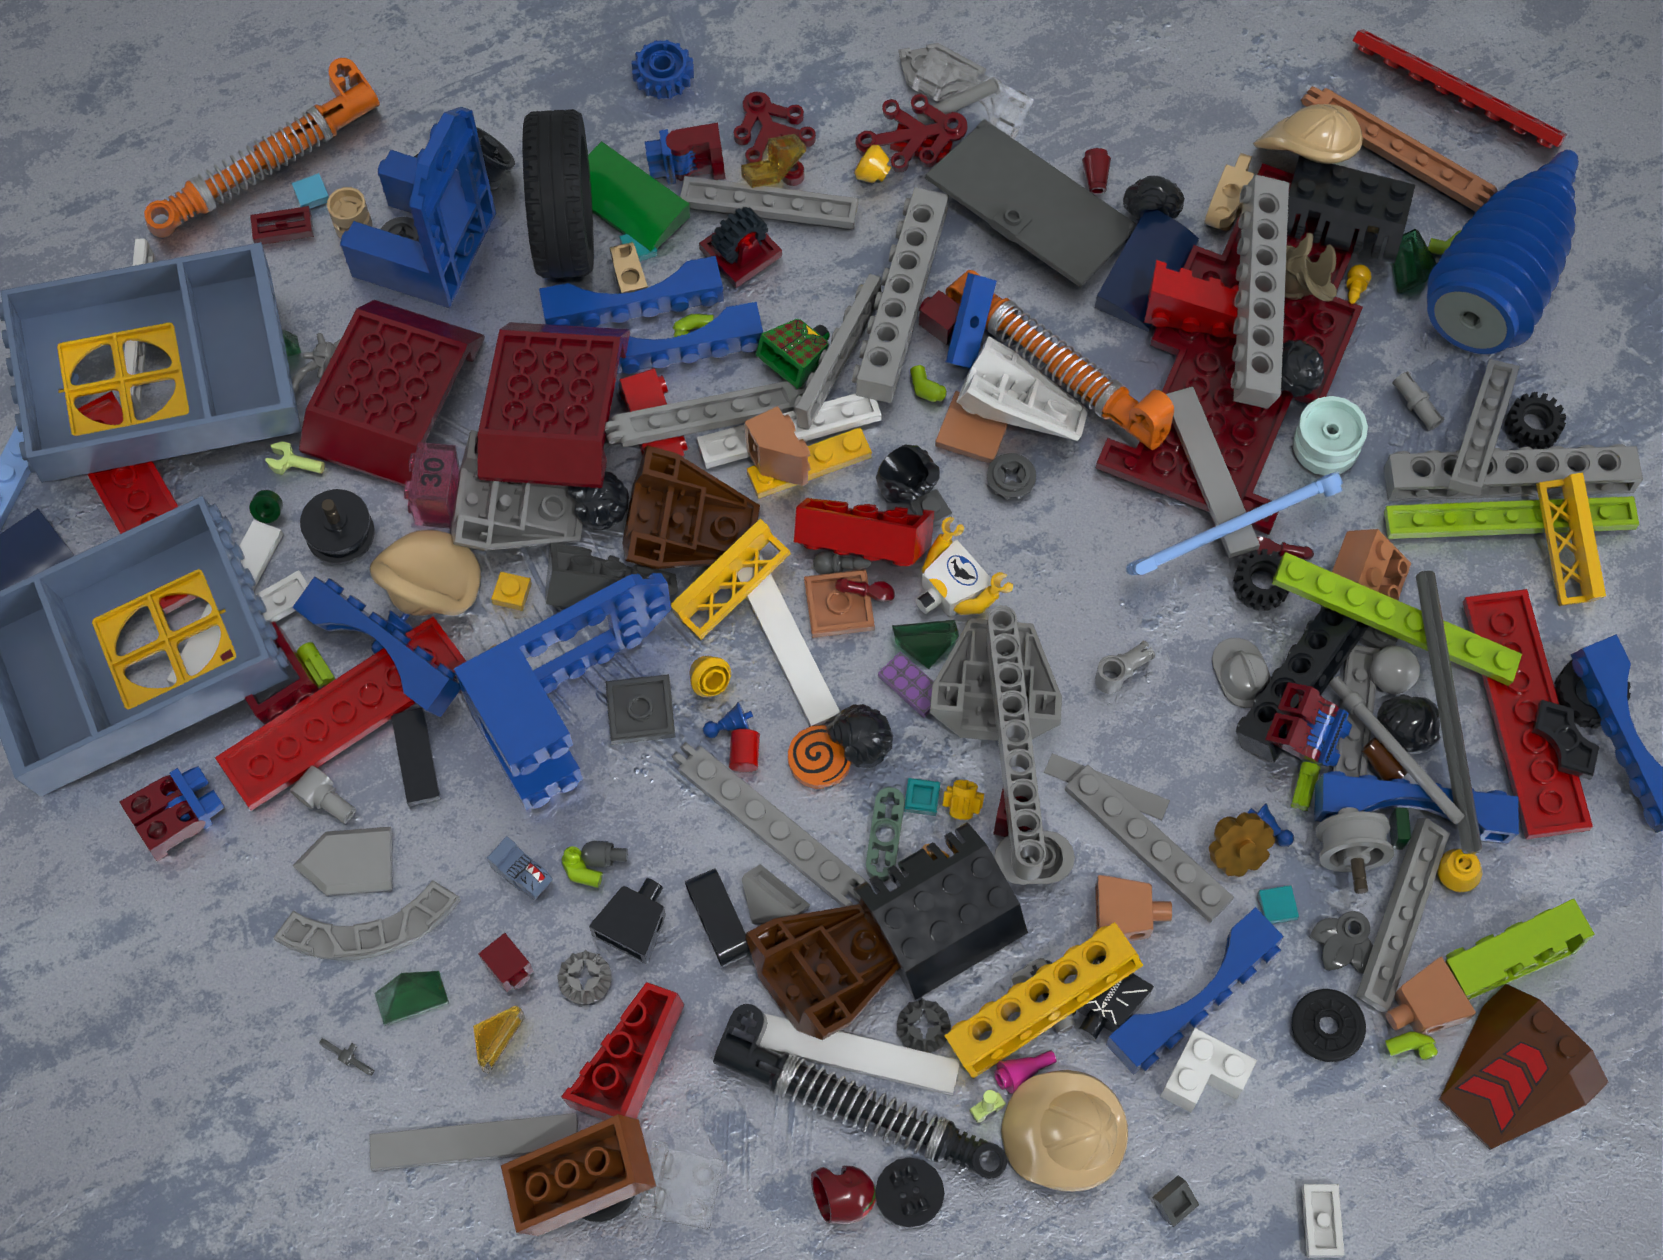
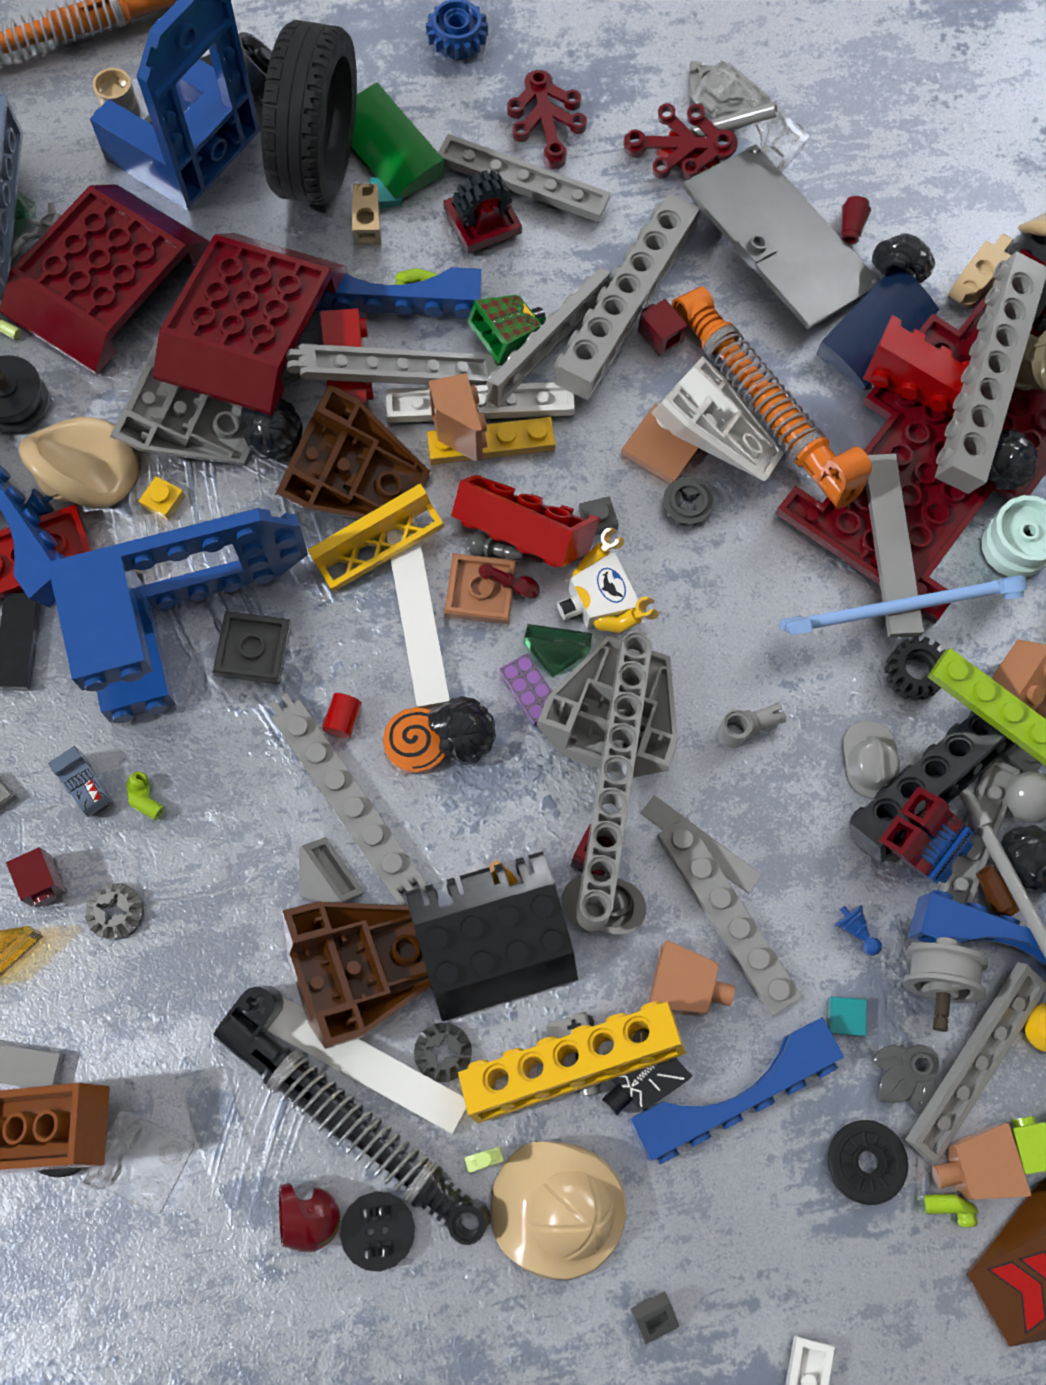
camera: 10 degrees right, 5 degrees up
dark red tile [250,206,314,245] -> none
medium azure tile [292,173,329,209] -> none
clear pink brick [404,442,460,529] -> none
blue arch [539,256,724,327] -> none
dark grey wedge [545,543,678,609] -> none
red wedge [561,982,685,1120] -> none
dark grey cylinder [581,841,628,868] -> none
black torso [589,878,666,965] -> none
hips [645,122,726,185] -> none
black beam [685,868,751,967] -> none
yellow cone [689,656,731,698] -> none
blue piece [703,702,753,738] -> none
clear yellow slope [741,134,806,188] -> none
yellow cone [854,145,891,183] -> none
sand green beam [866,787,905,882] -> none
black hair [876,444,940,503] -> none
teal tile [904,778,941,816] -> none
lime arm [910,365,947,402] -> none
yellow gear [942,780,984,820] -> none
blue tile [946,273,997,368] -> none
dark pink cone [994,1050,1057,1094] -> none
white brick [1160,1028,1257,1113] -> none
pearl gold plant [1209,812,1275,877] -> none
dark red piece [1250,537,1314,561] -> none
lime piece [1291,762,1321,811] -> none
dark green tile [1389,808,1411,850] -> none

